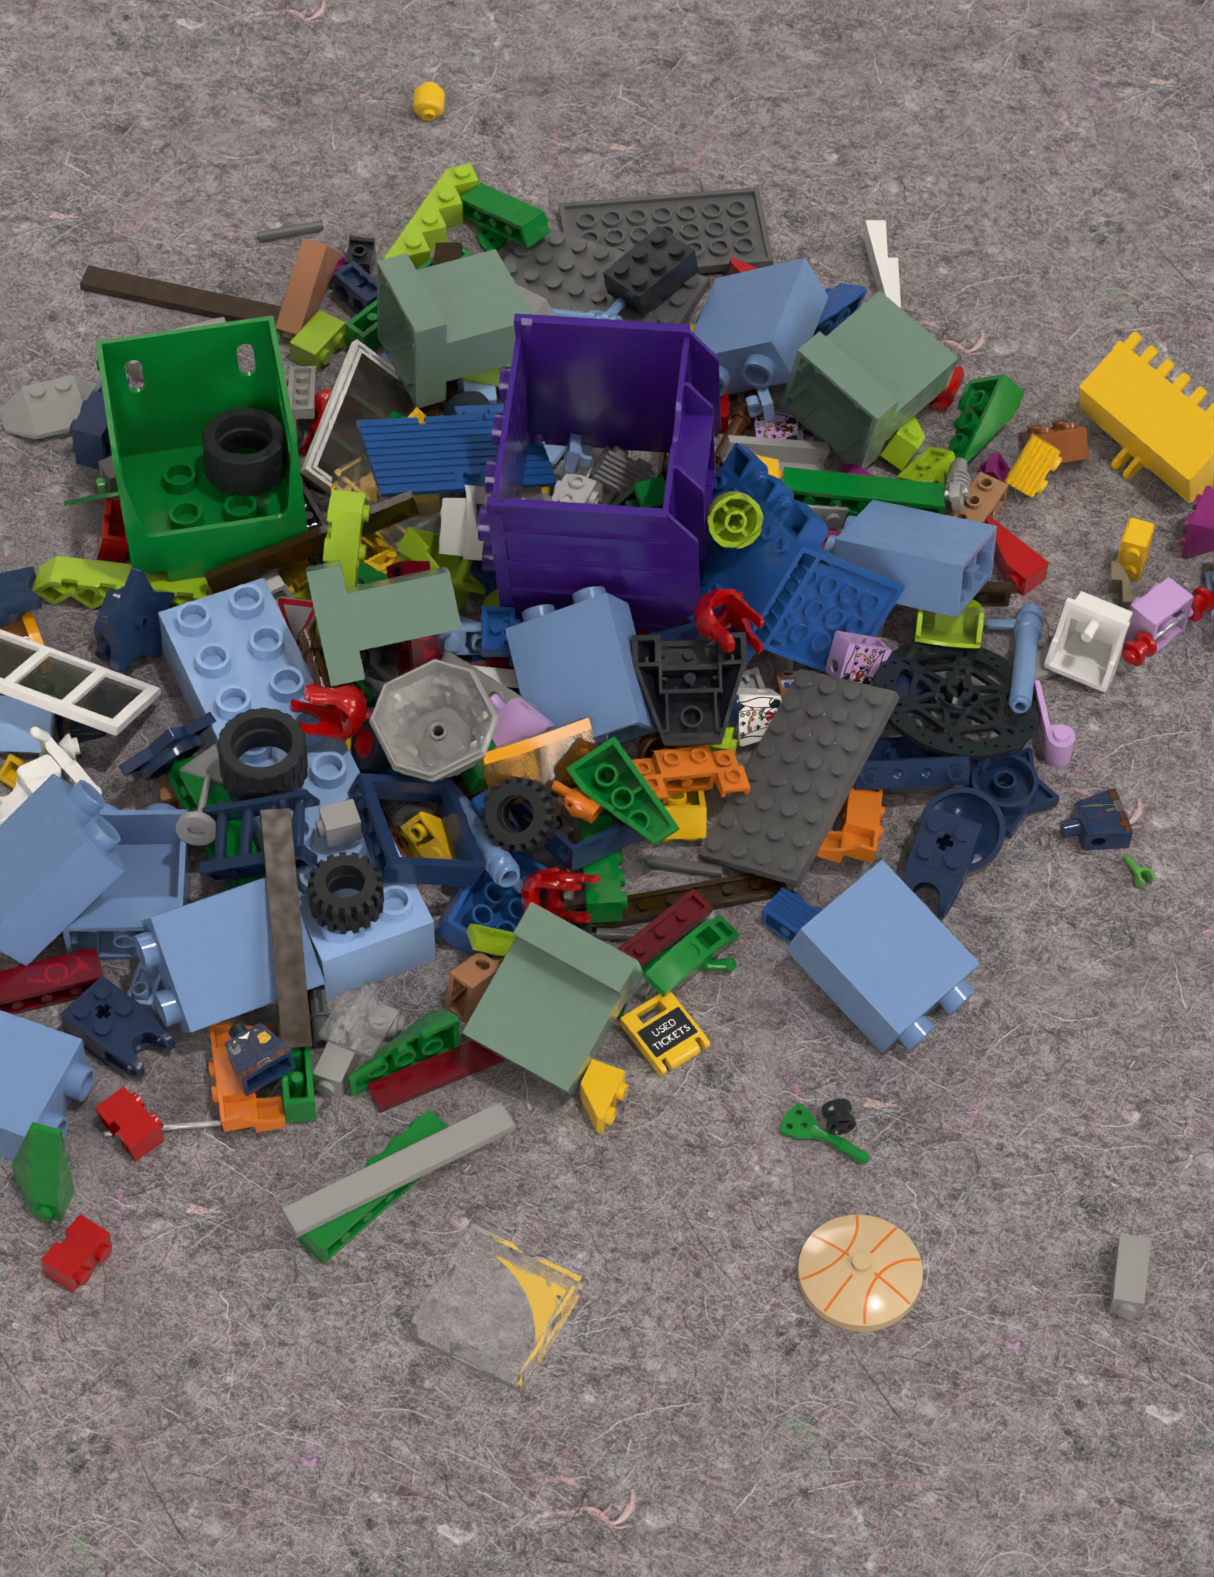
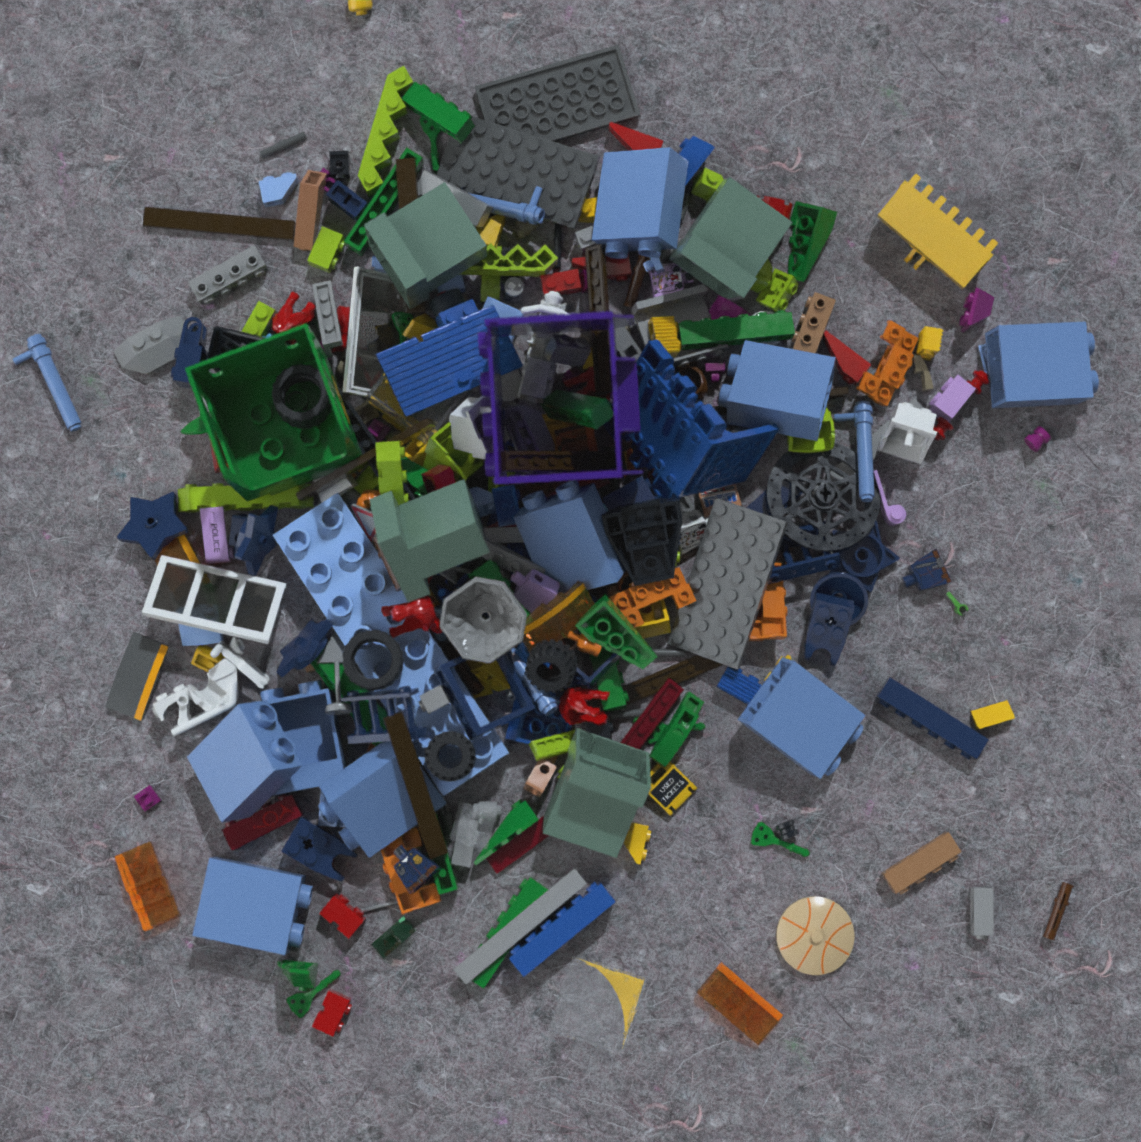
camera: 10 degrees left, 30 degrees up
light blue tile [564,433,593,473] -> none
black brick [603,226,699,318] -> none
red piece [694,588,764,655] -> none
lime cylinder [706,491,763,549] -> none
lavender torso [825,631,892,685] -> none
white slope [864,220,901,308] -> none
light grey hinge [945,458,970,511] -> none
magenta tile [977,452,1010,483] -> none
yellow brick [1005,434,1062,498] -> none
dark orange slope [1019,420,1090,463] -> none
none -> lavender door [200,506,234,564]
none -> light blue slope [259,172,299,208]
none -> green piece [286,970,341,1018]
none -> clear green slope [371,916,416,959]
none -> blue brick [509,882,616,977]
none -> clear orange slope [697,962,783,1045]
none -> orange bracket [856,320,919,407]
none -> dark blue brick [875,677,989,760]
none -> medium nougat brick [881,831,961,895]
none -> yellow slope [970,700,1015,730]

